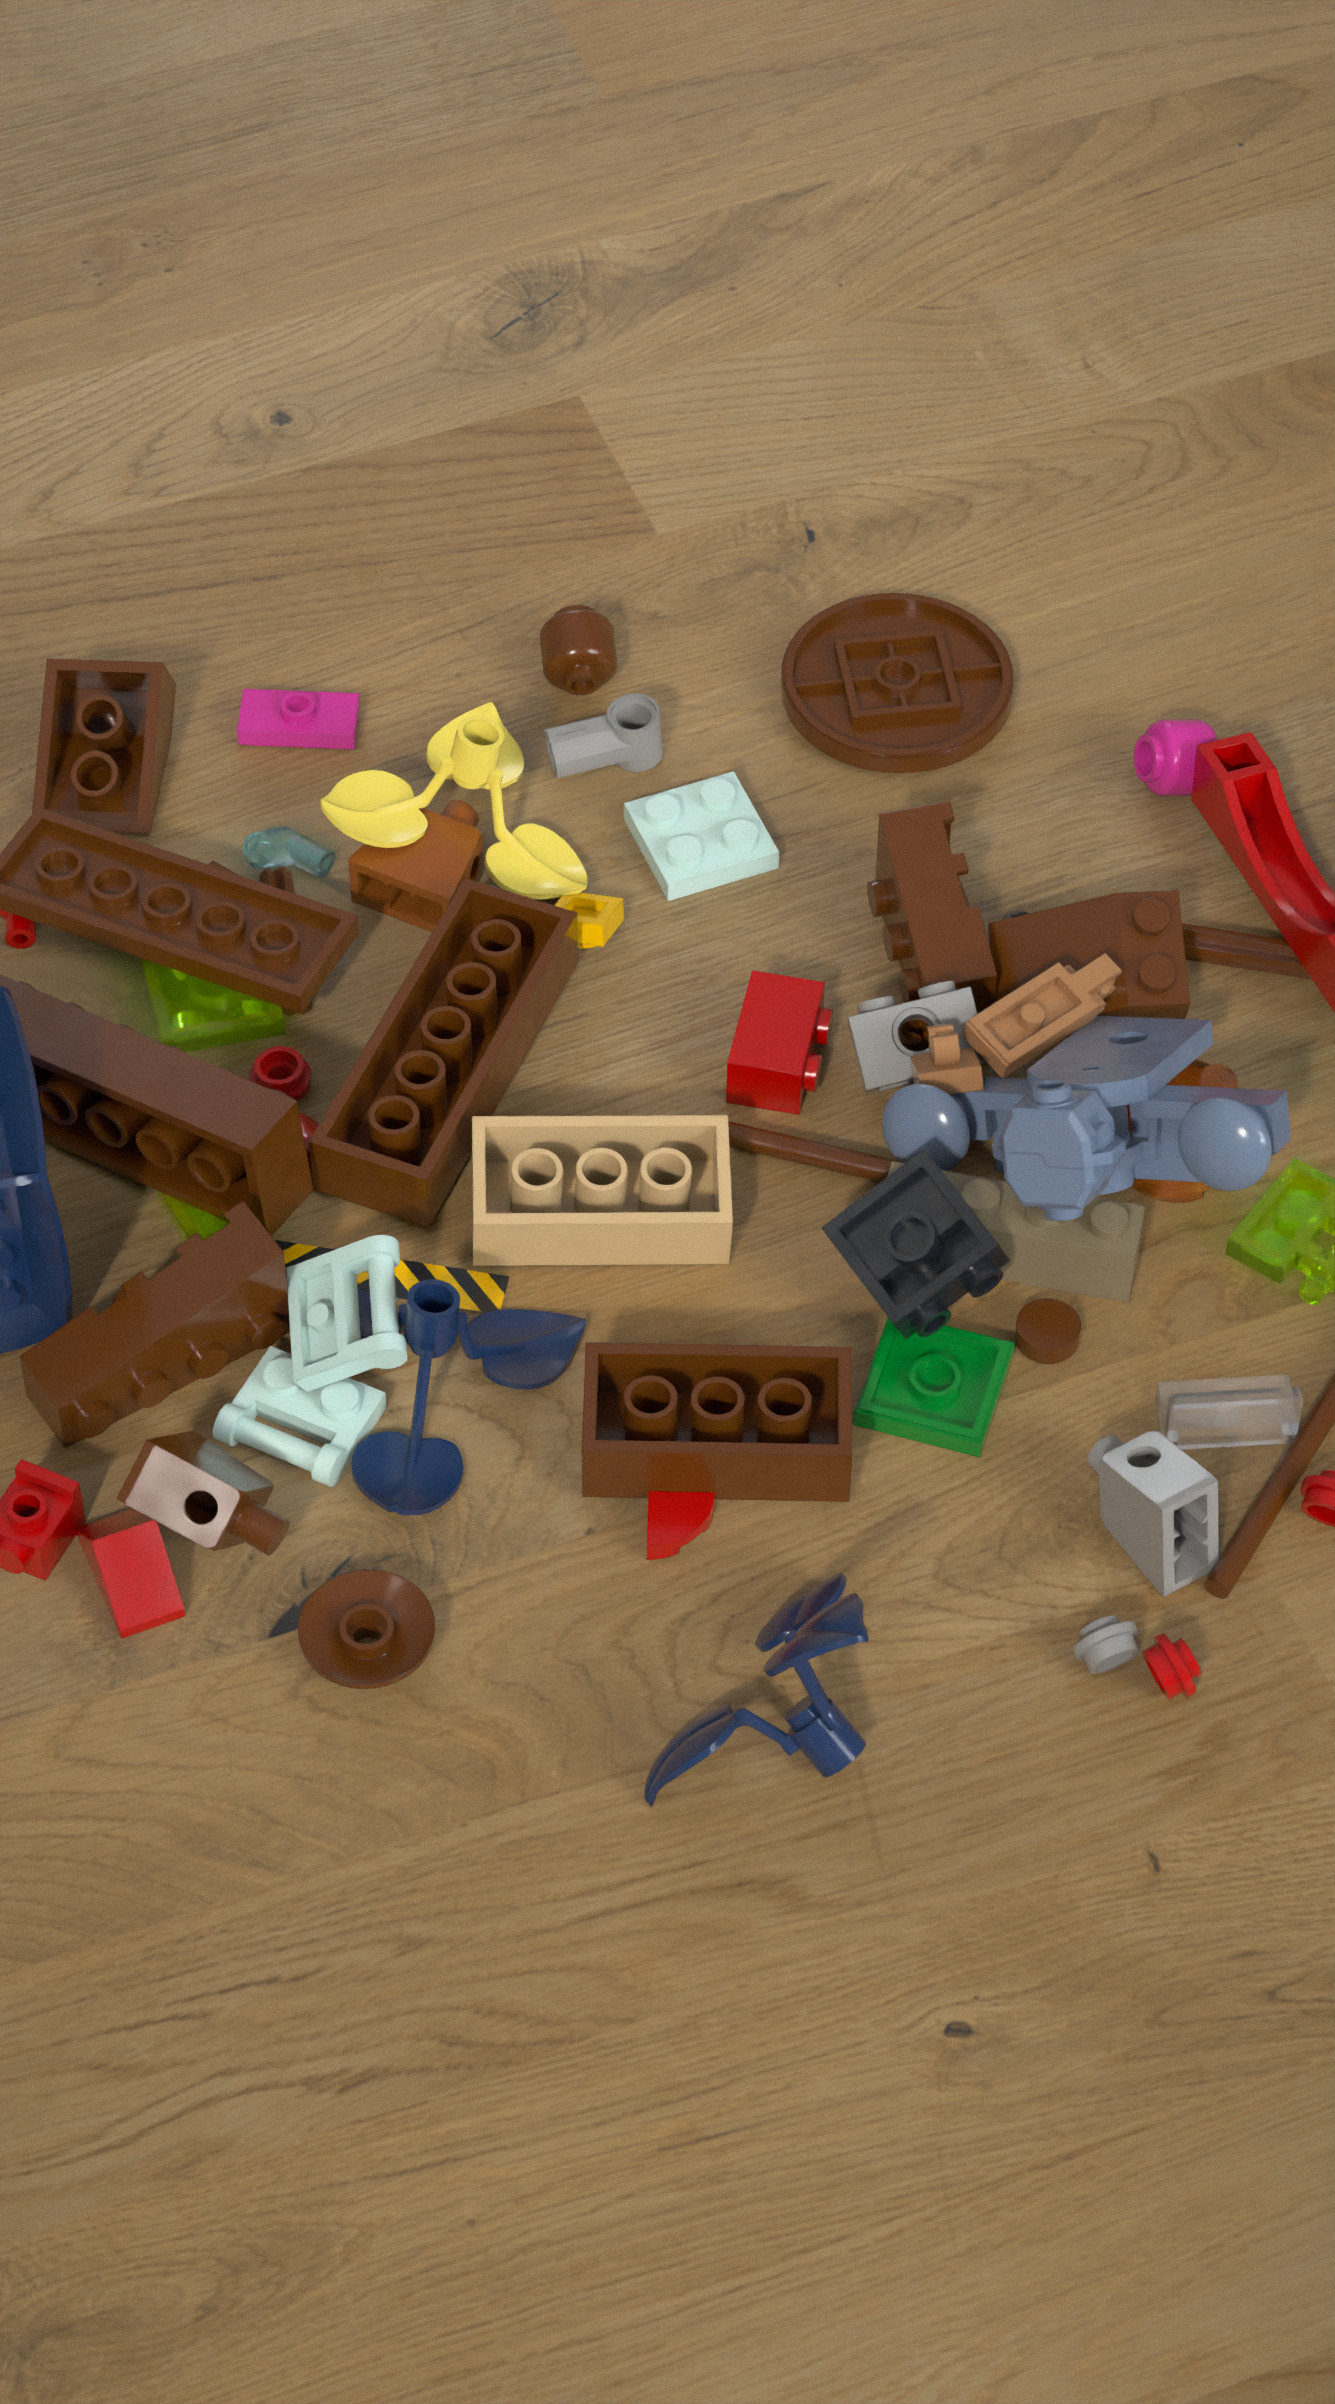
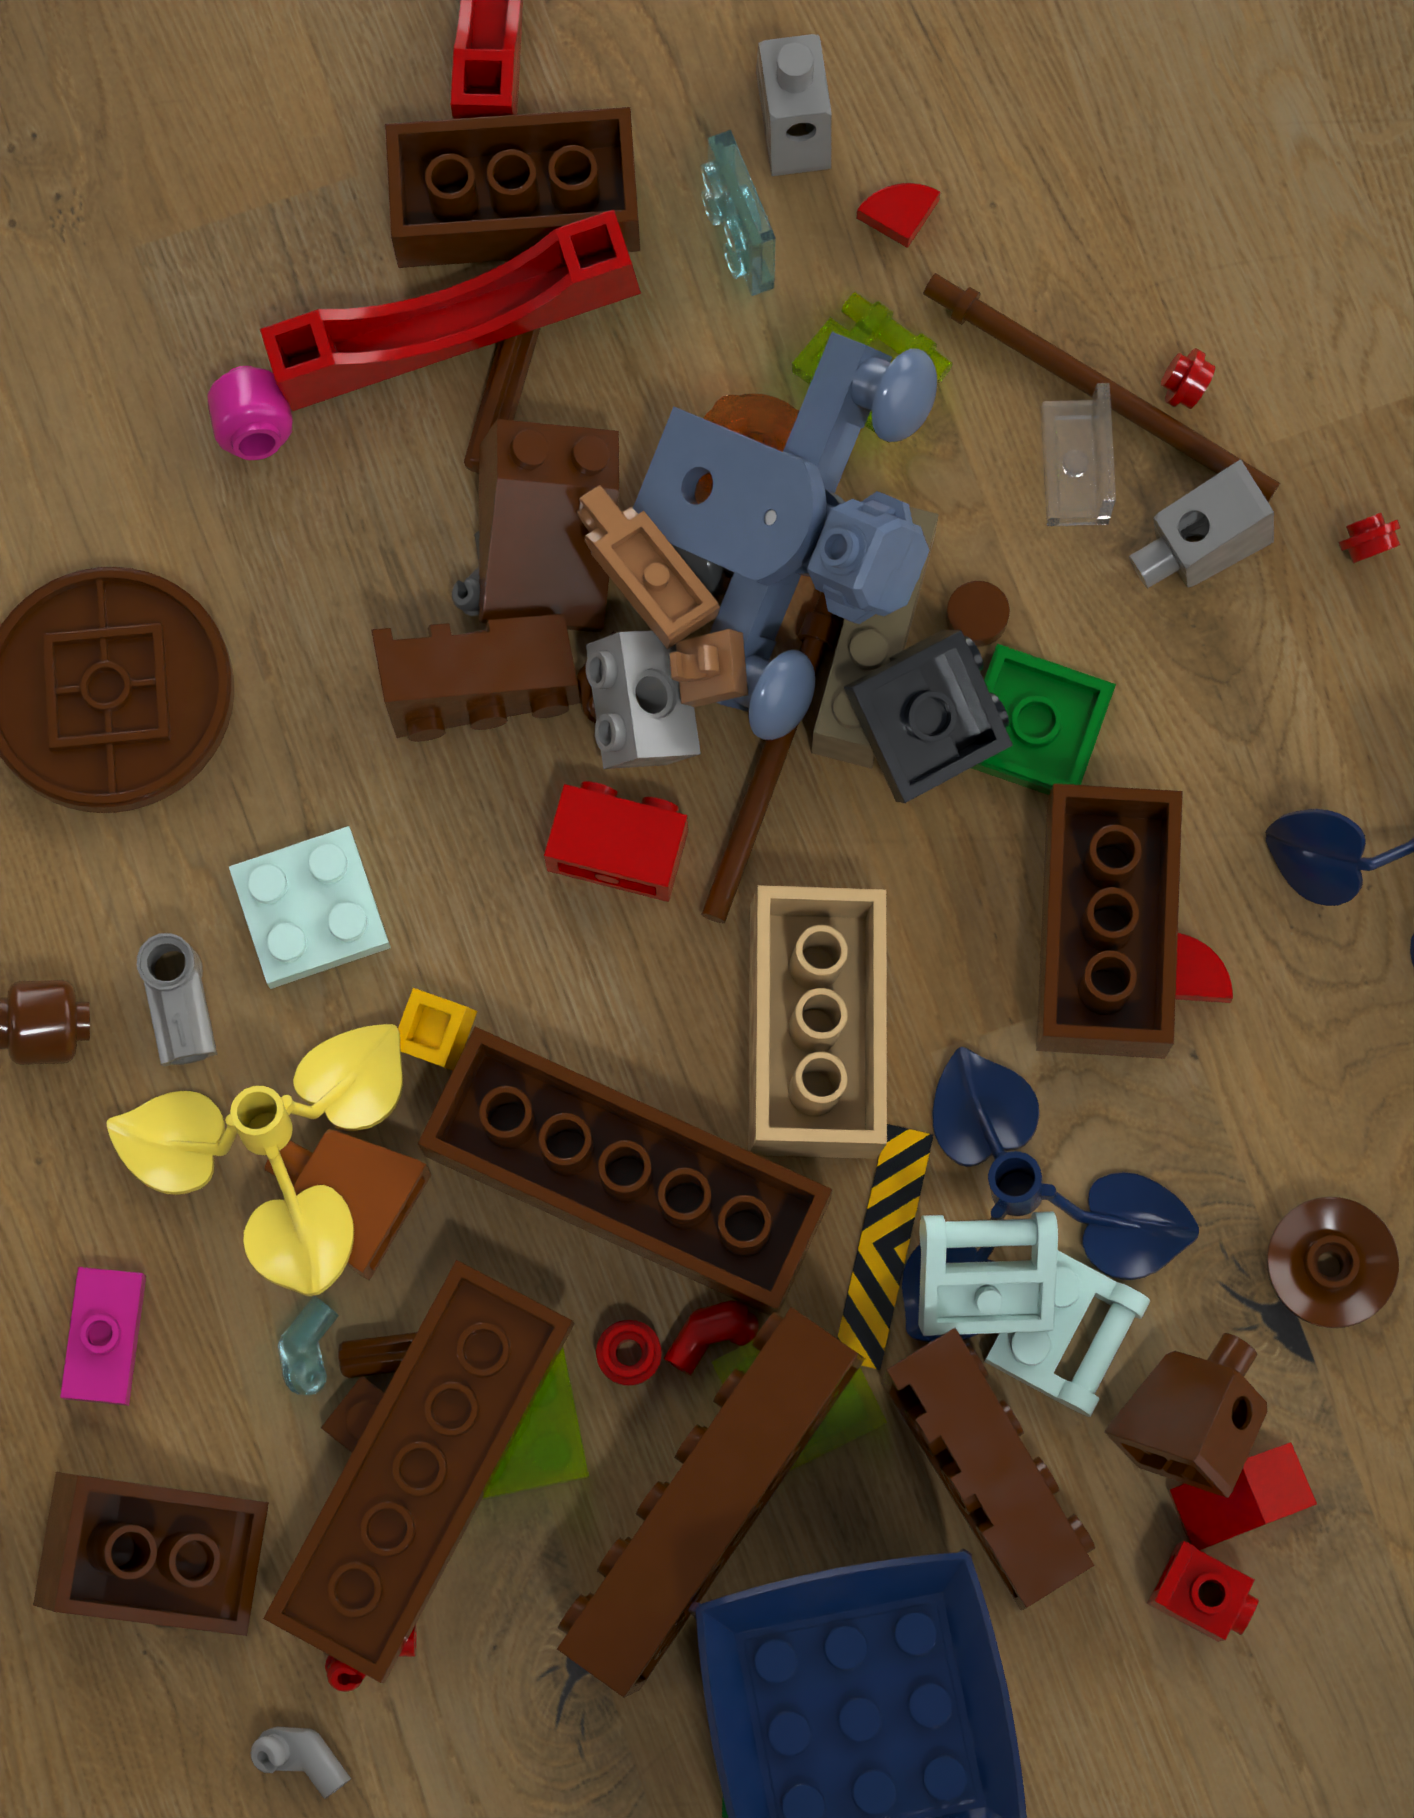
camera: 85 degrees left, 25 degrees up
light grey plate [1072,1615,1140,1674] -> none

